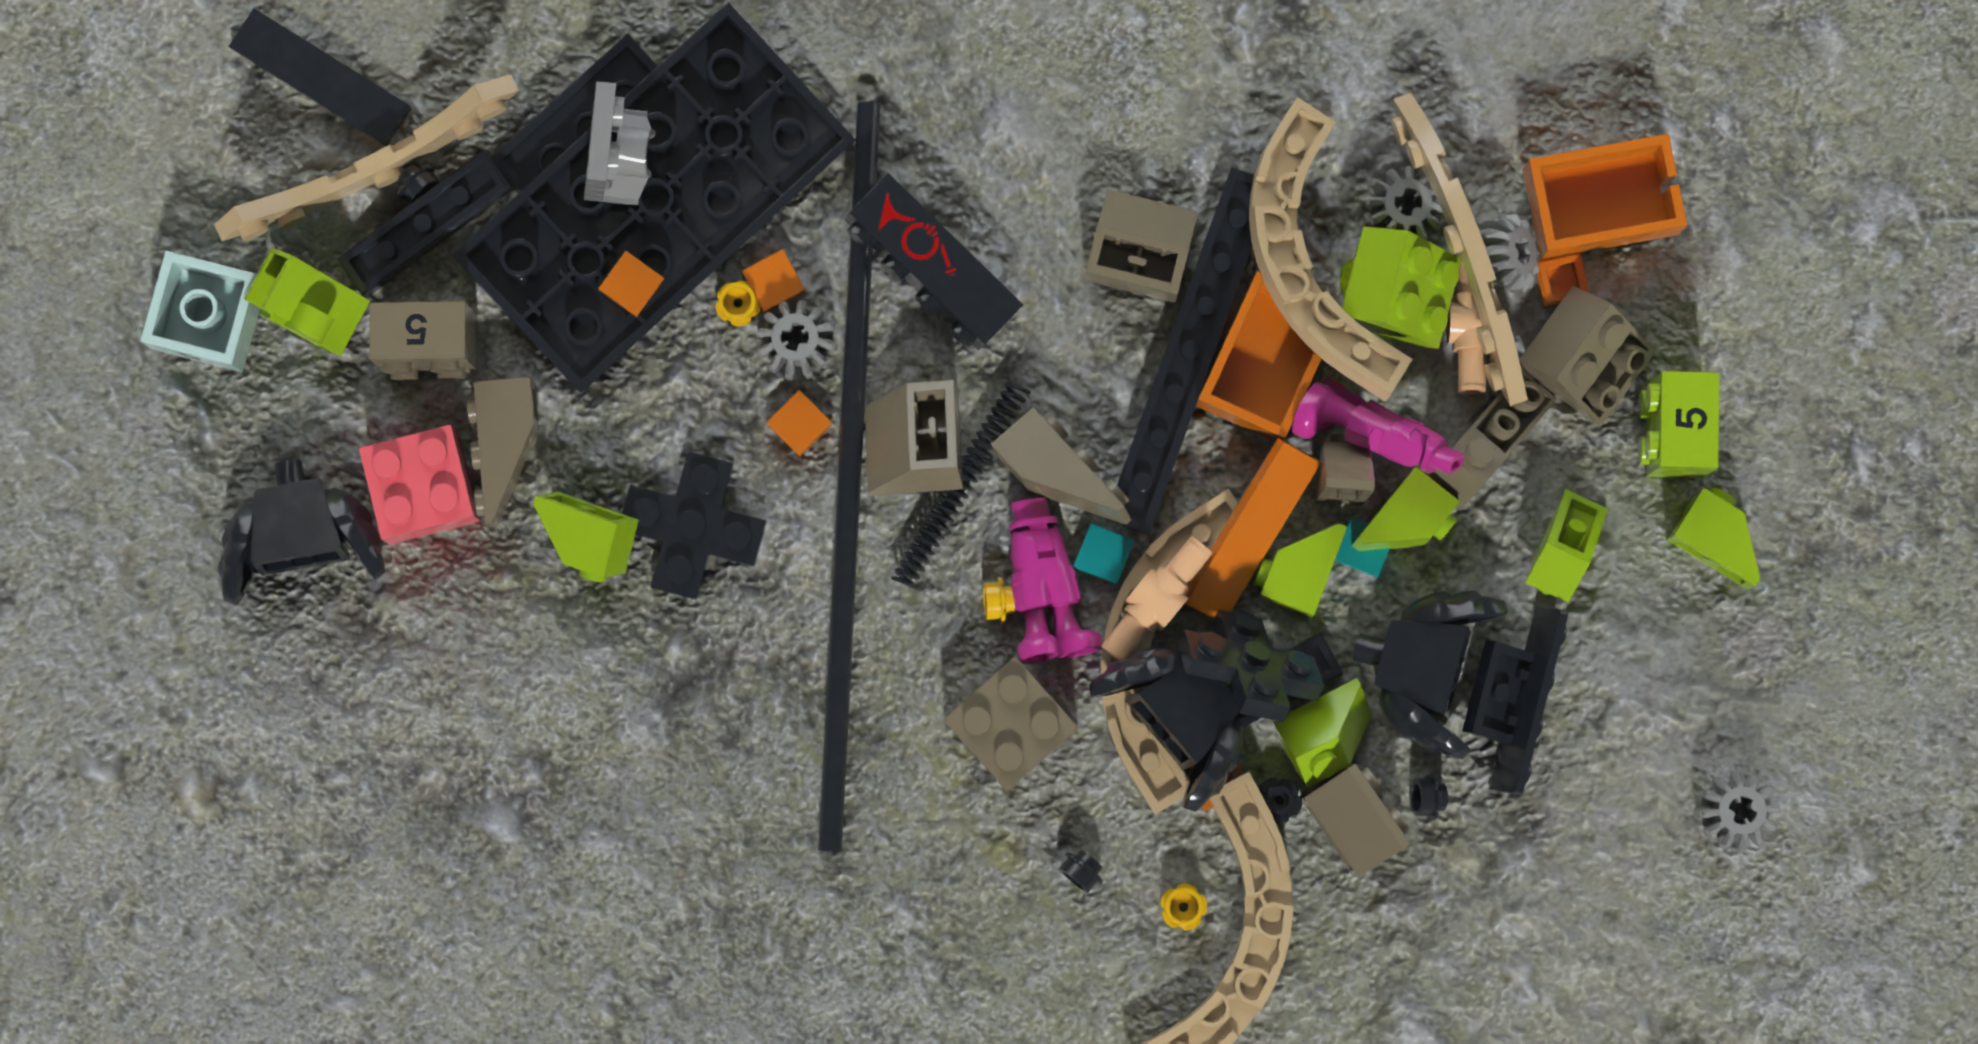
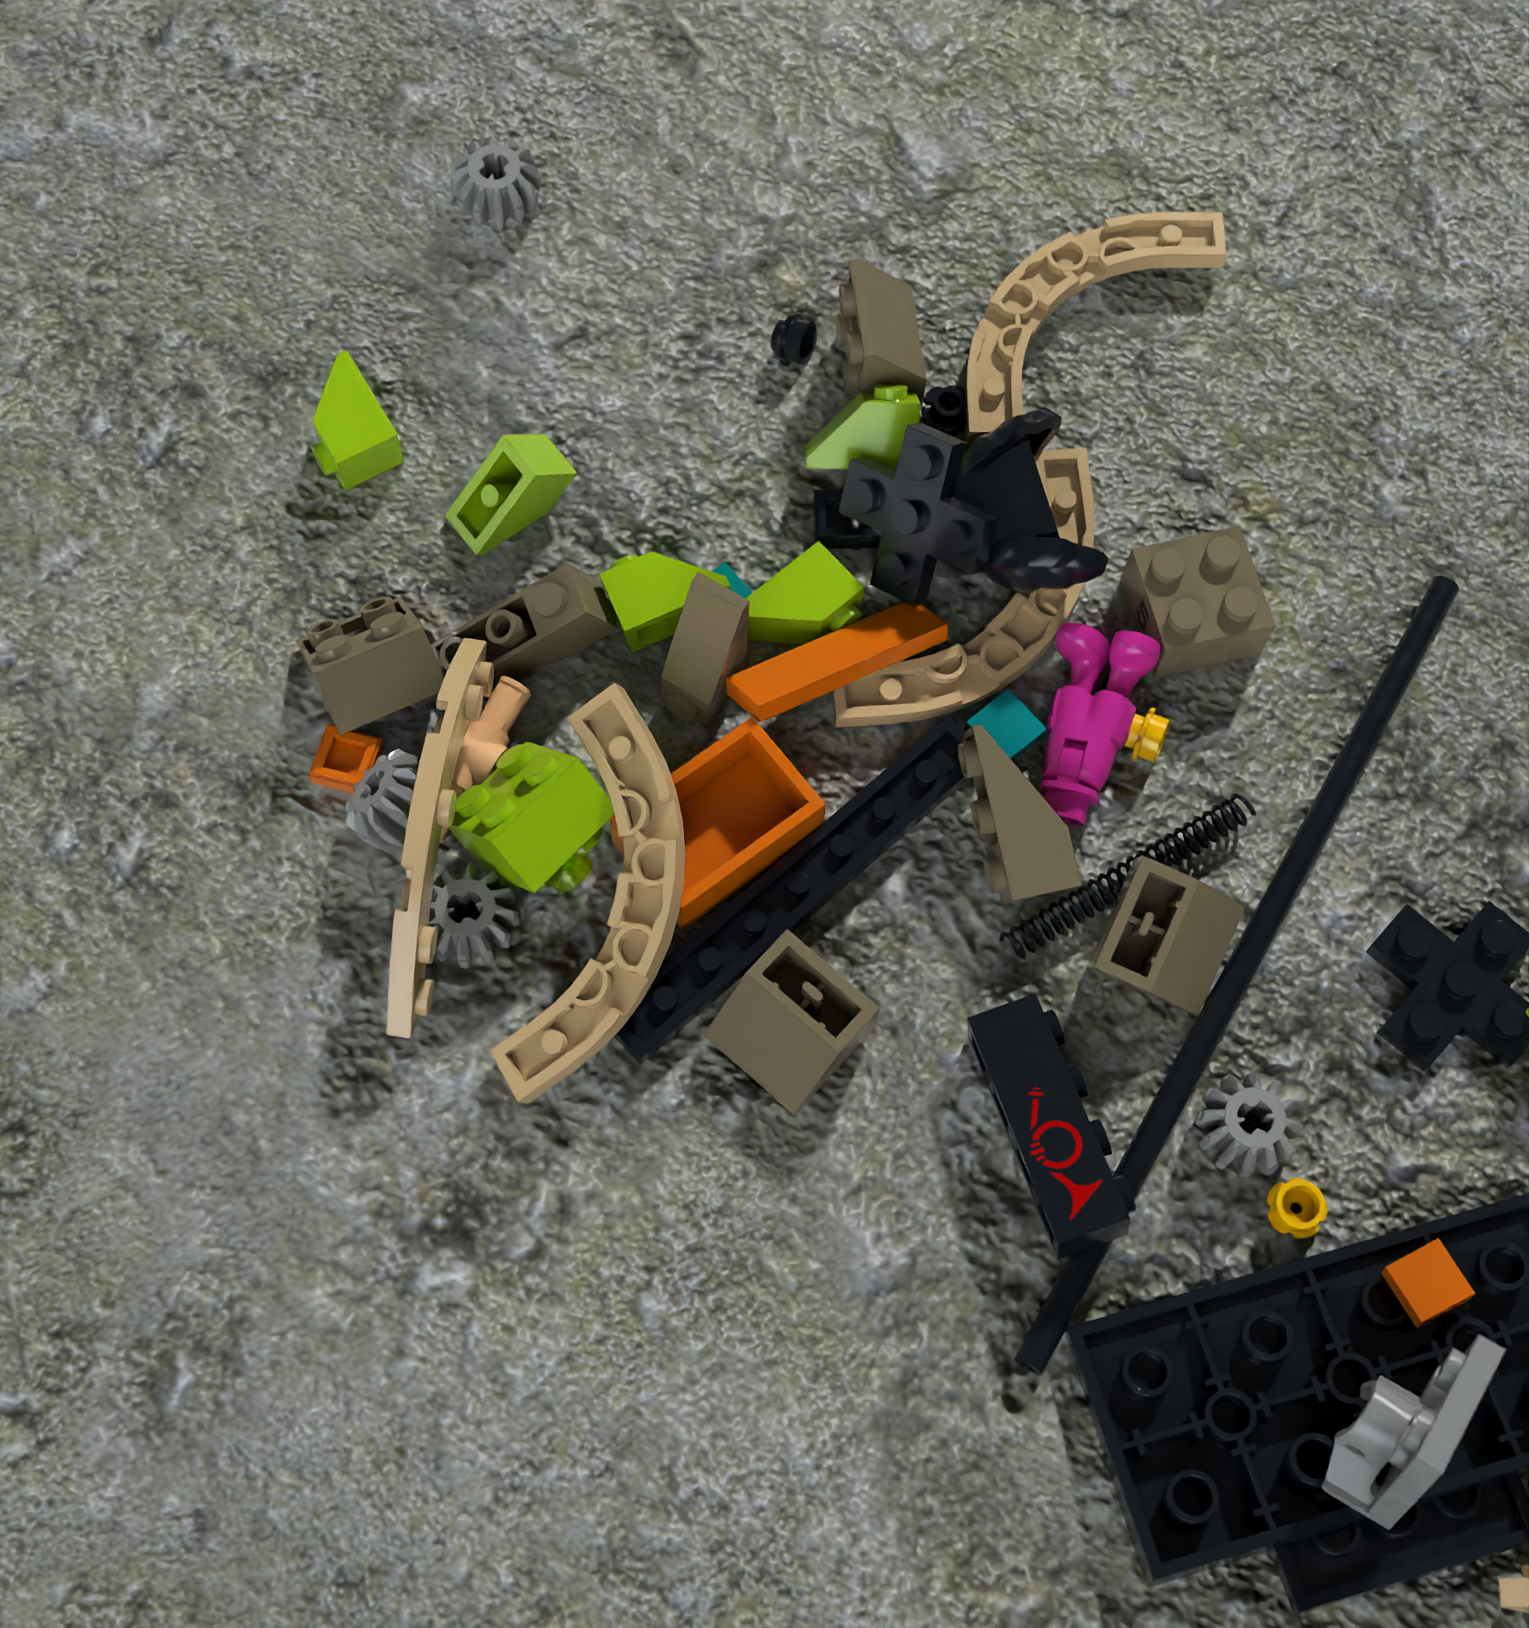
camera: 160 degrees left, 15 degrees down
orange tile [742,249,806,314] -> none
orange tile [766,390,833,457] -> none
black plate [1059,850,1103,893] -> none
light nougat pin [1101,536,1213,660] -> none
yellow plate [1160,883,1207,931] -> none
dark pink piece [1292,377,1464,475] -> none
black torso [1353,591,1508,759] -> none
black bracket [1462,607,1568,795] -> none
orange piece [1522,134,1687,260] -> none
lime brick [1638,371,1720,479] -> none

